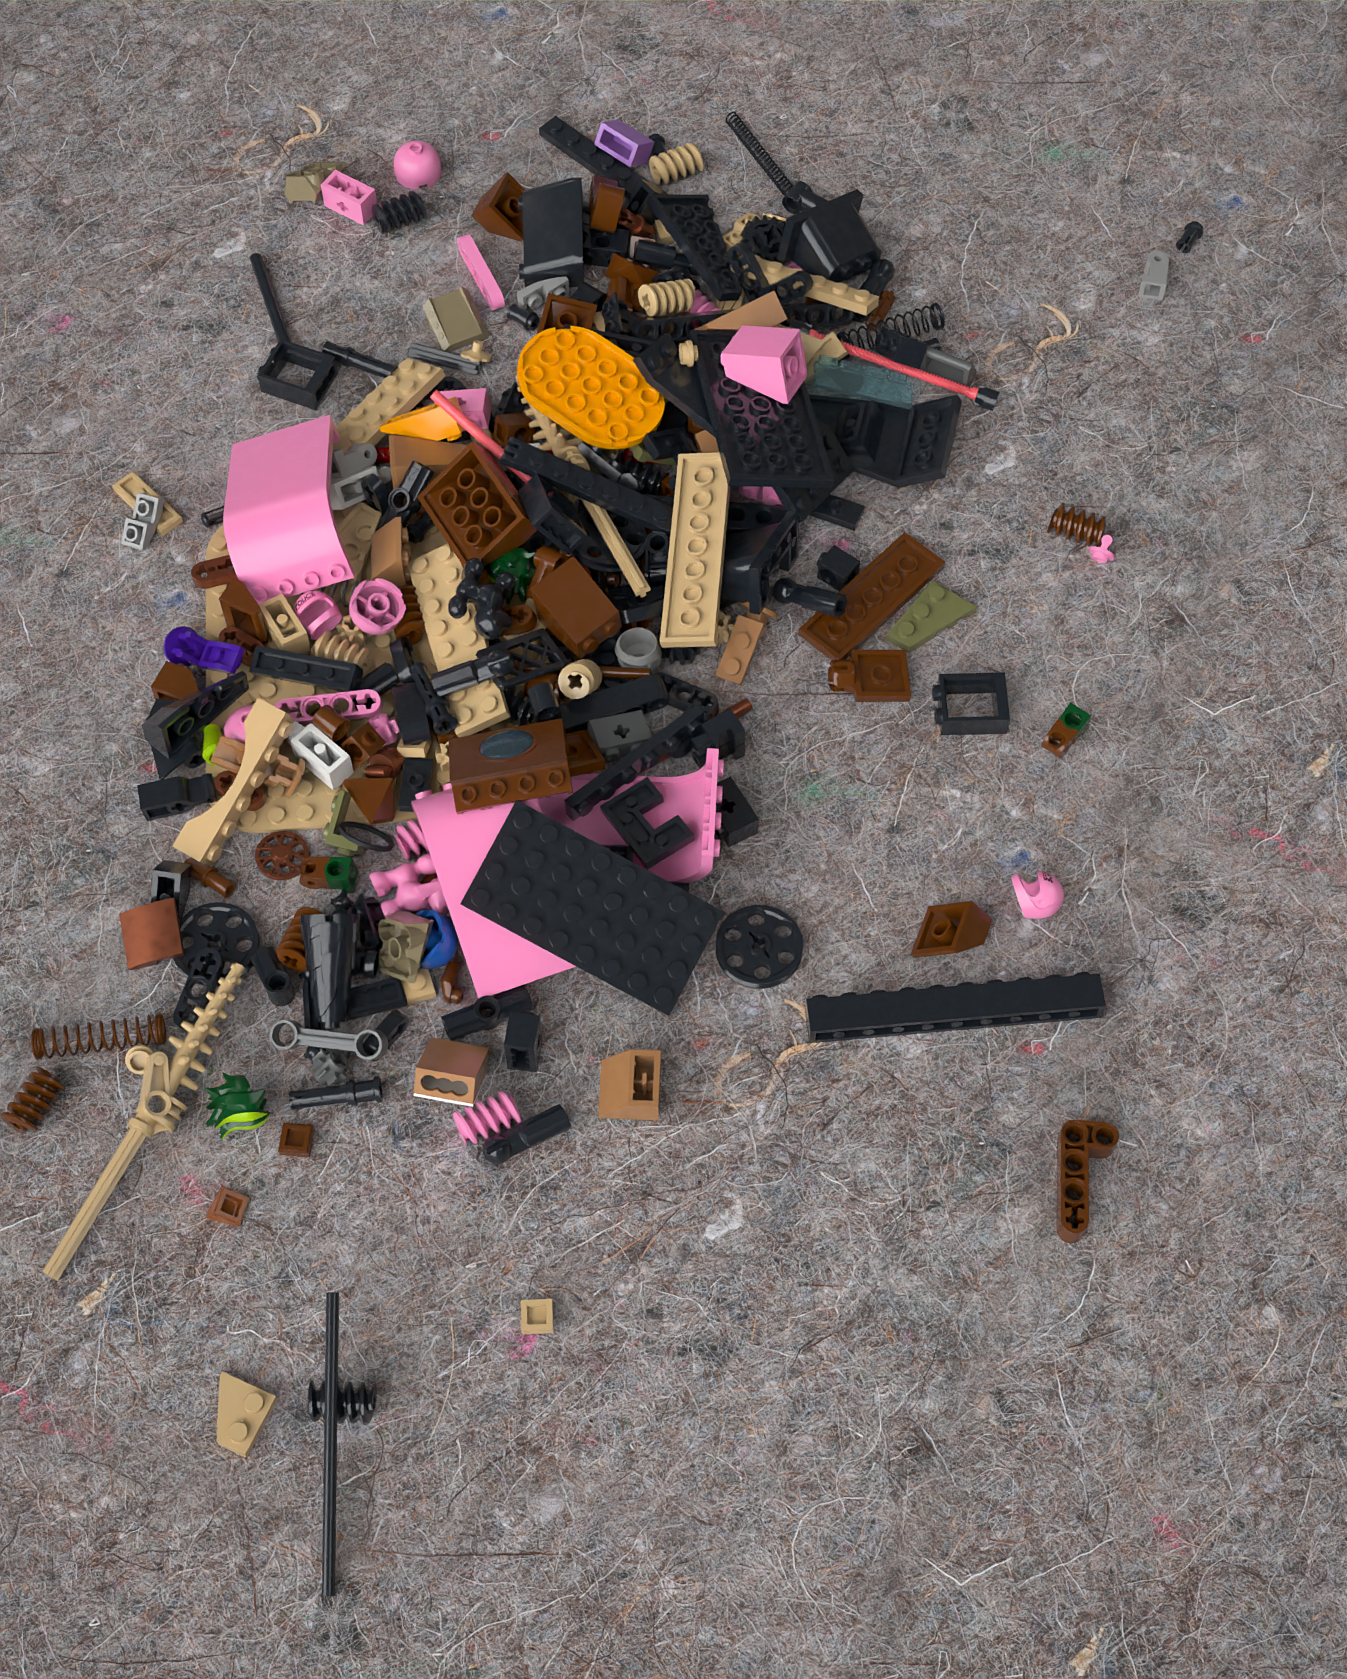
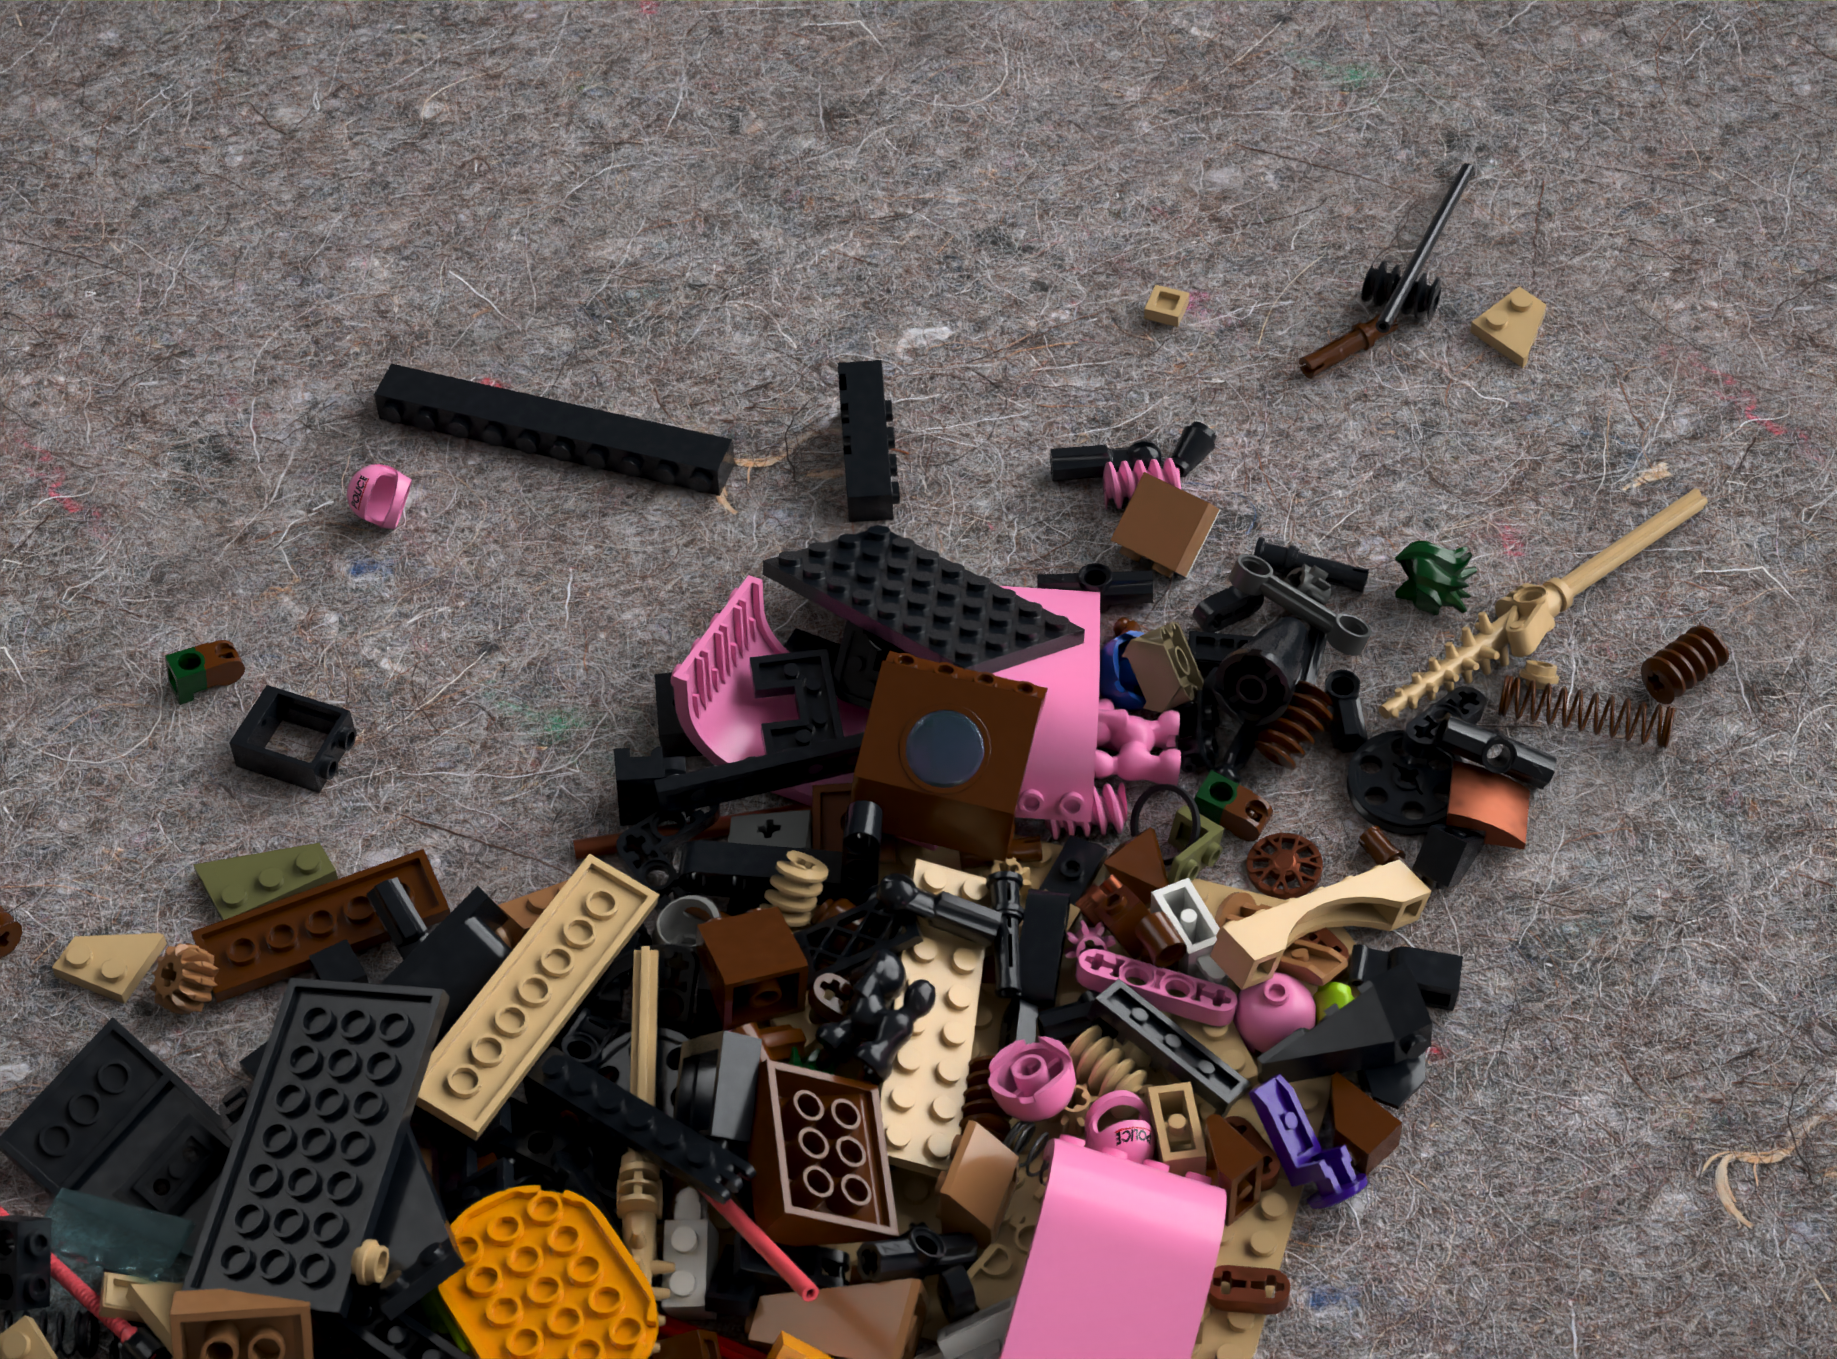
camera: 155 degrees left, 10 degrees down
dark orange slope [205,1186,250,1226] -> none
reddish brown tile [278,1123,314,1157] -> none
black brick [504,1011,543,1073] -> none
medium nougat slope [598,1049,661,1120] -> none
black wedge [716,905,803,989] -> none
bright pink slope [721,325,808,404] -> none
reddish brown plate [828,650,911,702] -> none
reddish brown slope [910,901,992,958] -> none
reddish brown beam [1056,1120,1119,1244] -> none
none -> tan wing [52,933,167,1004]
none -> medium nougat gear [150,943,219,1015]
none -> black wedge [838,360,900,522]
none -> black cone [1171,422,1216,477]
none -> reddish brown pin [1299,314,1398,379]
none -> black piece [1433,713,1557,790]

